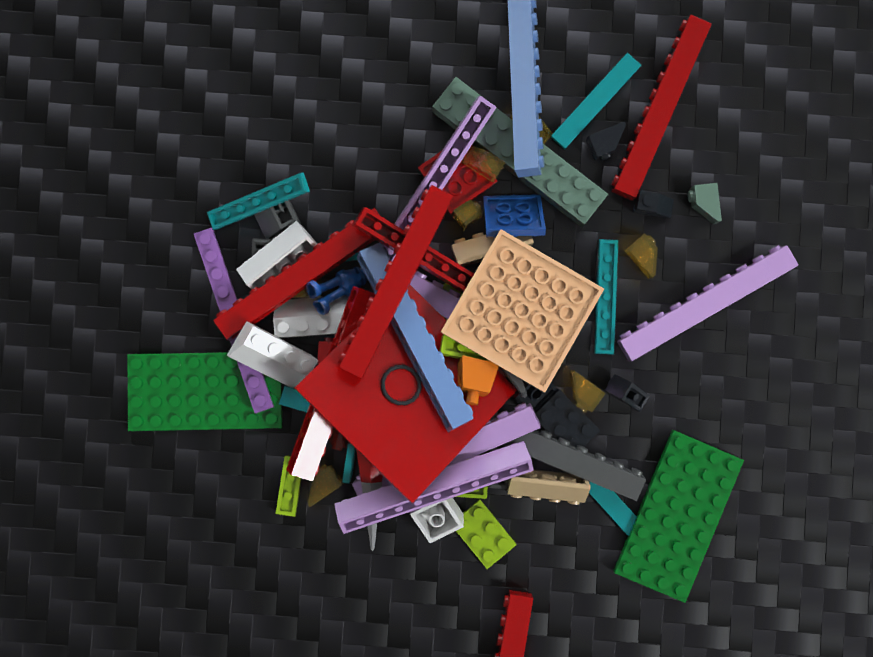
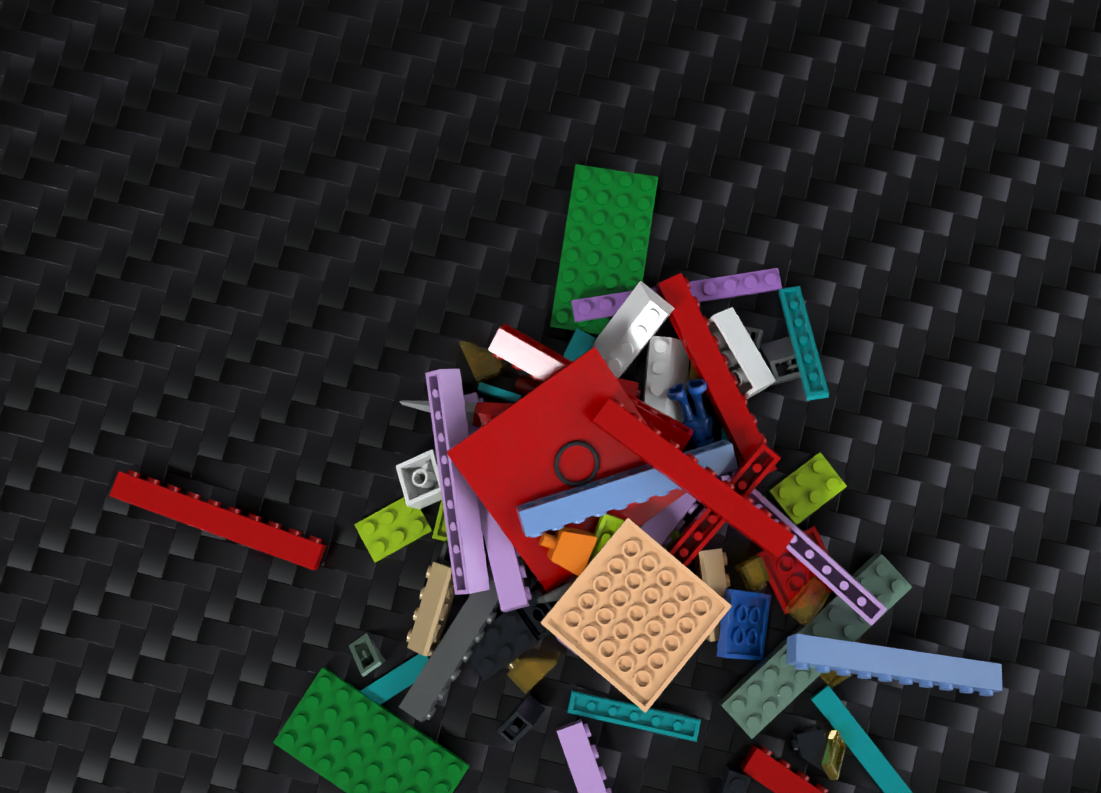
camera: 95 degrees right, 5 degrees down
lime plate [276,456,302,517] -> none
clear yellow slope [624,234,658,279] -> none
none -> sand green slope [349,633,386,677]
none -> lime plate [768,452,847,525]
none -> clear yellow tile [821,730,846,780]

